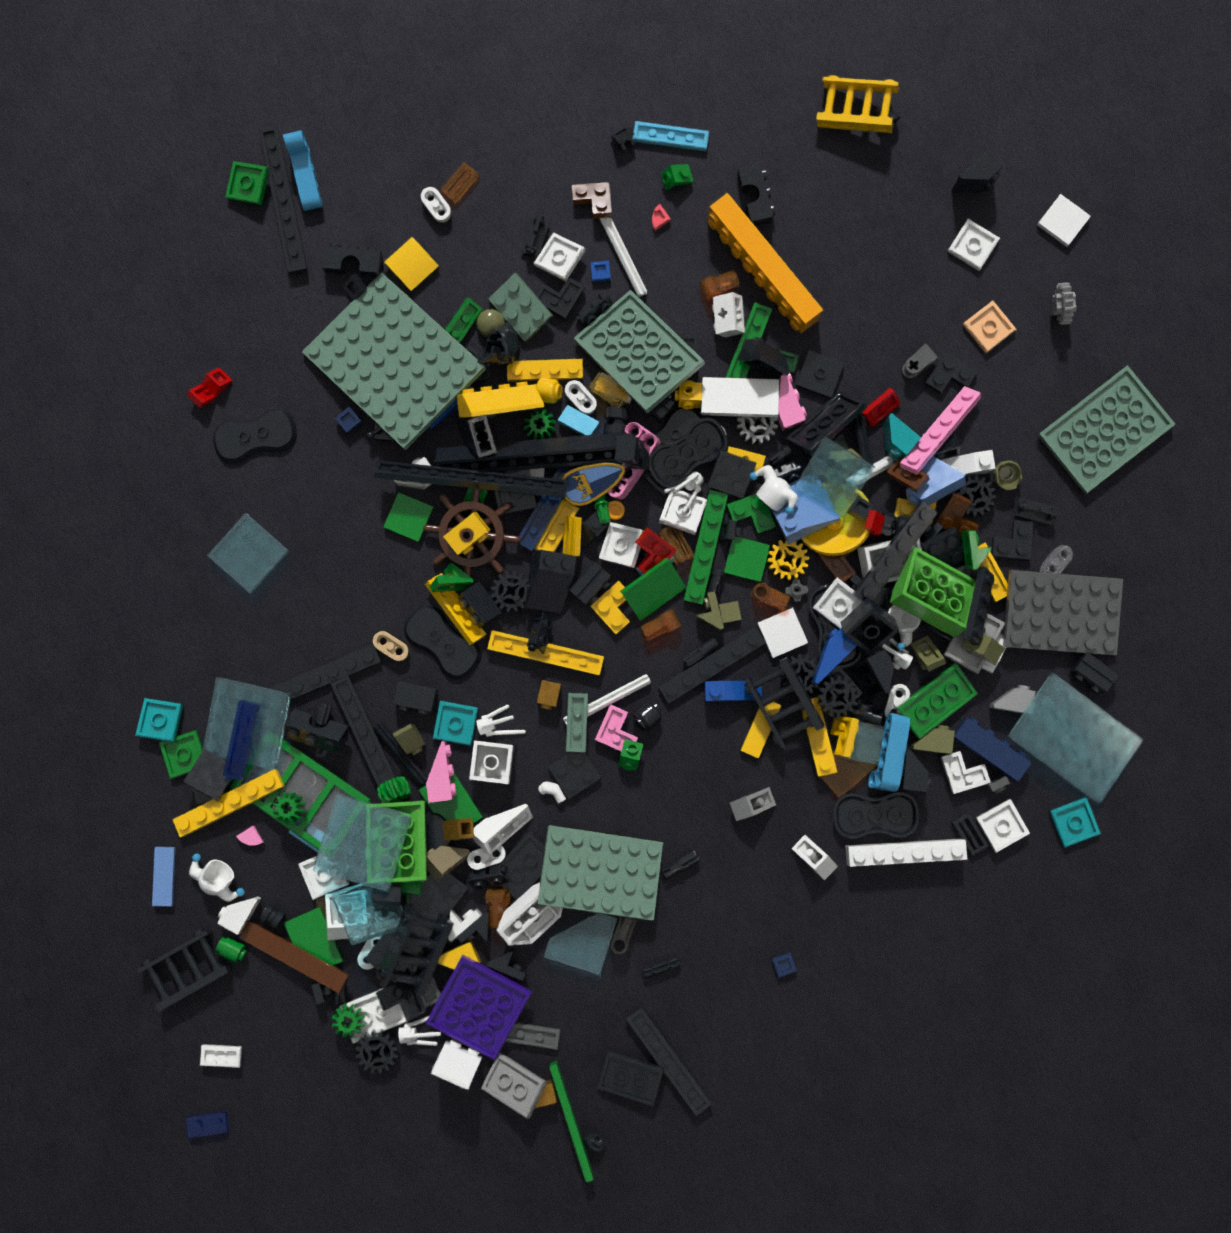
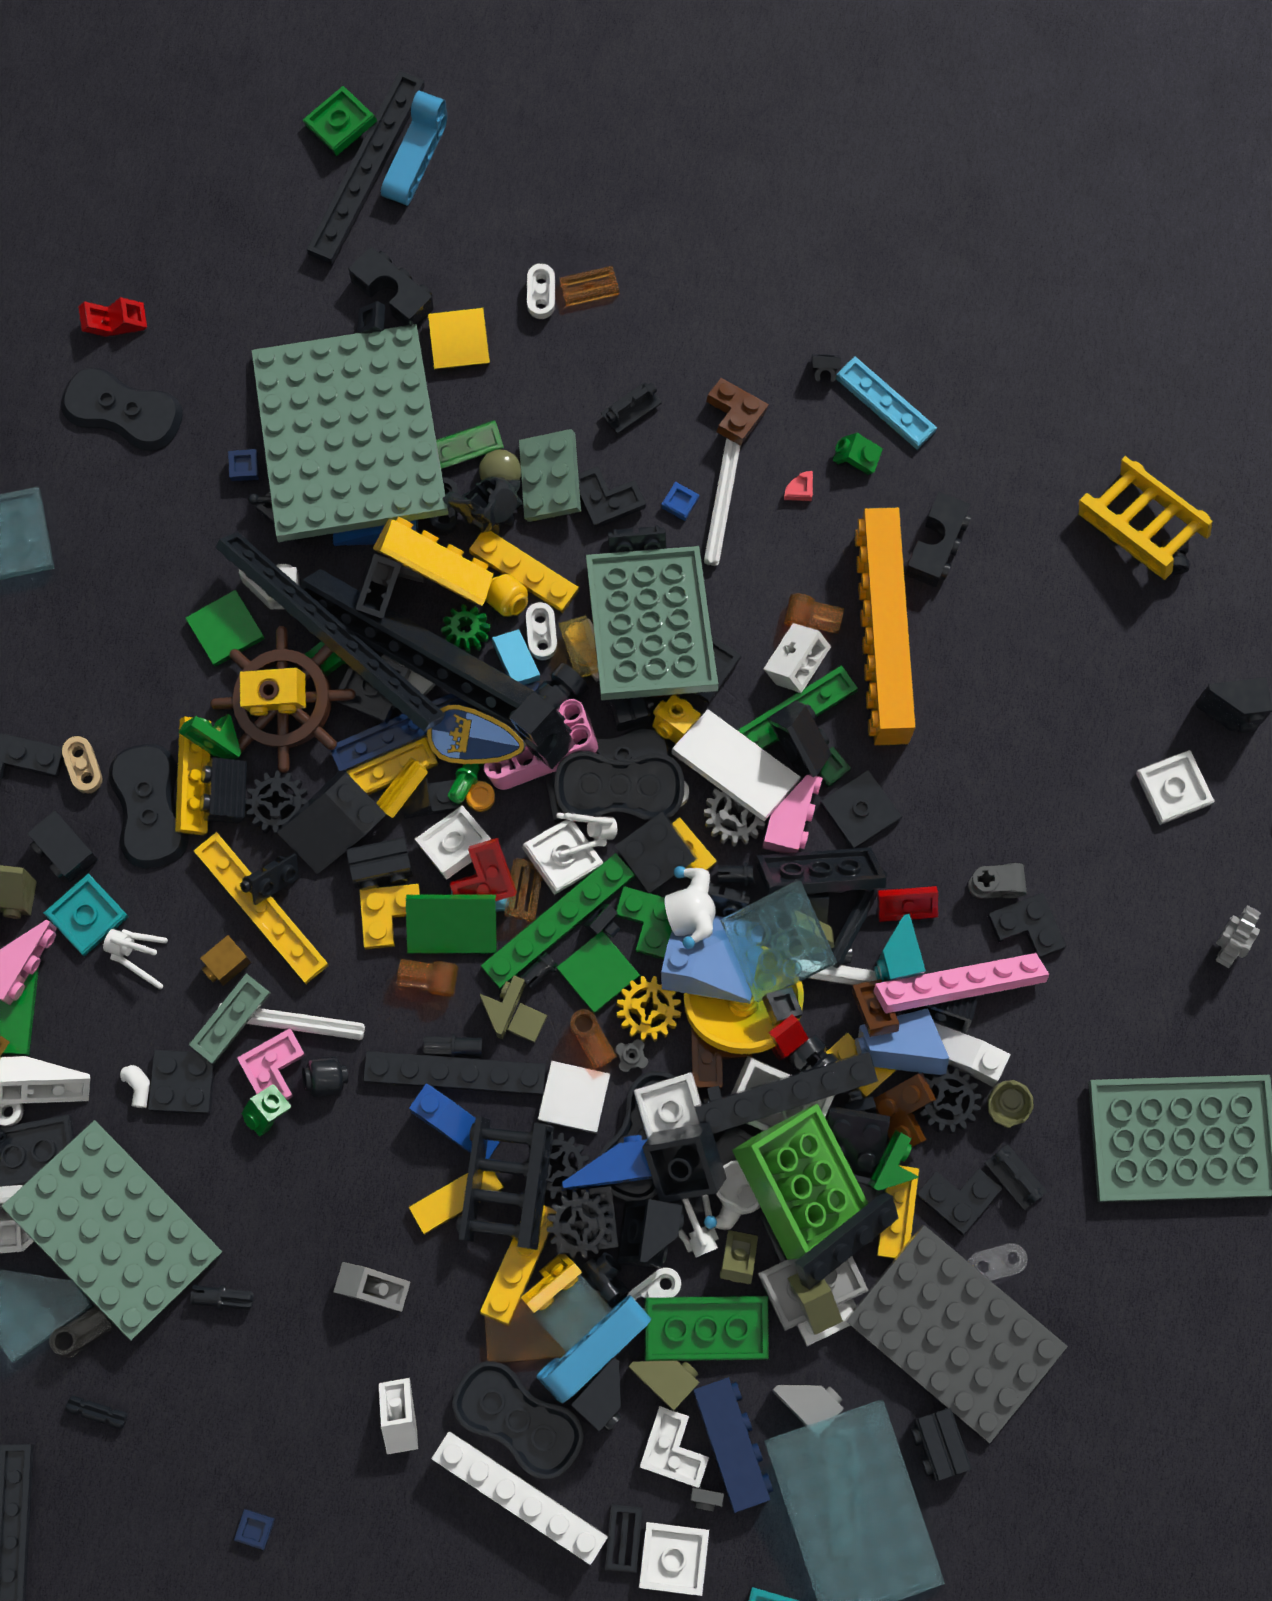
camera: 35 degrees right, 10 degrees down
white brick [469,741,514,784] -> none
white tile [534,233,586,281] -> none
light nougat tile [962,301,1017,353] -> none

